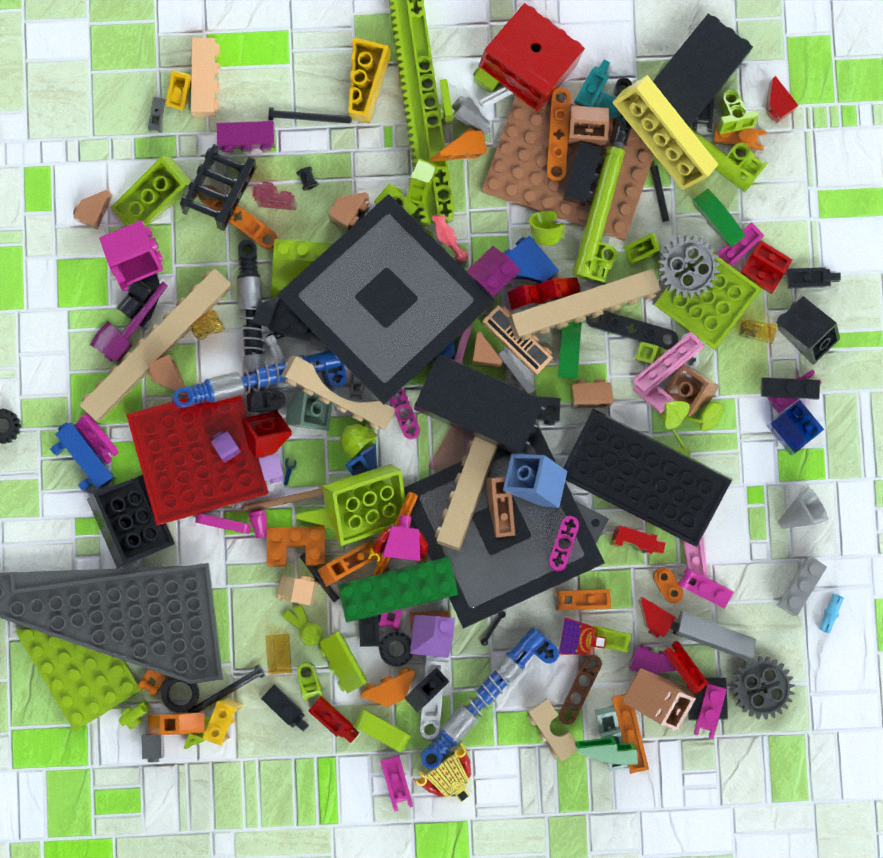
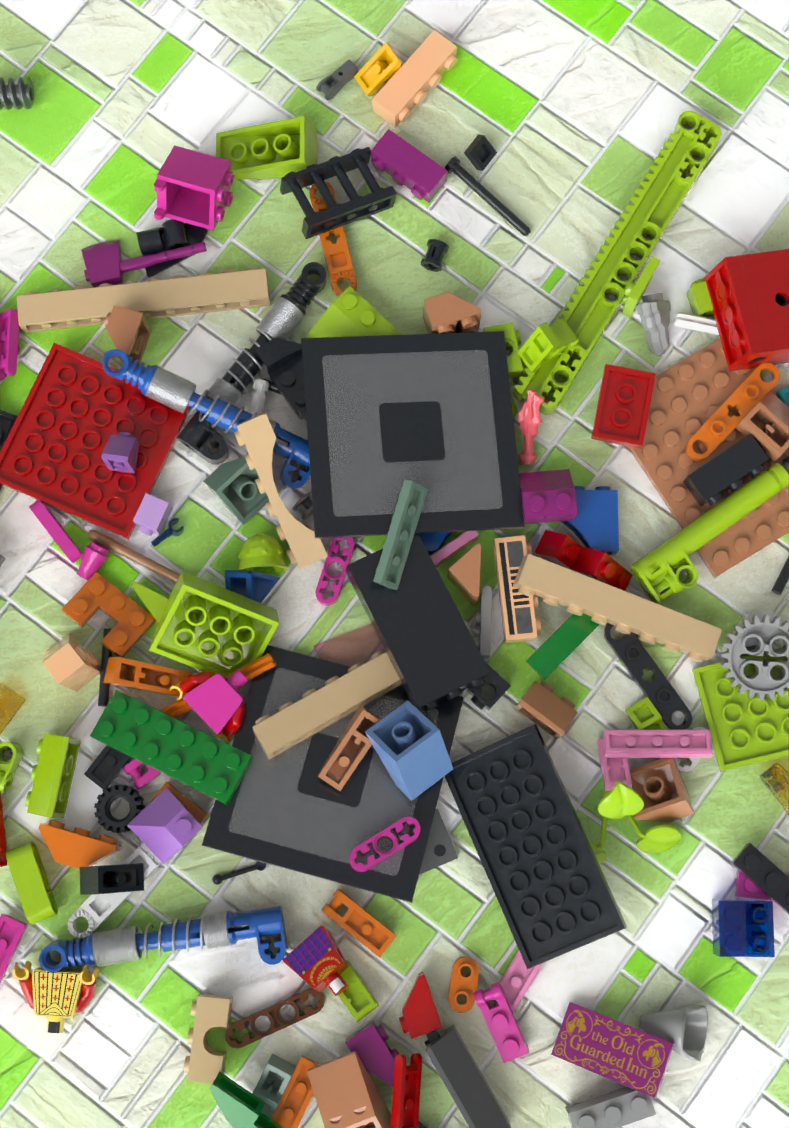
camera: 45 degrees right, 5 degrees down
nougat slope [73,190,113,230] -> none
clear yellow plate [190,311,225,340] -> none
red slope [242,411,292,458] -> none
clear pink plate [253,182,297,211] -> none
lime piece [281,604,323,646] -> none
yellow wedge [348,37,392,124] -> none
orange slope [430,129,487,162] -> none
lime helmet [528,211,565,246] -> none
red hips [610,525,666,555] -> none
lime slope [624,232,661,265] -> none
none -> sand green plate [373,480,428,590]
none -> black plate [464,134,497,171]
none -> magenta tile [551,1002,674,1098]
none -> red plate [591,364,656,449]

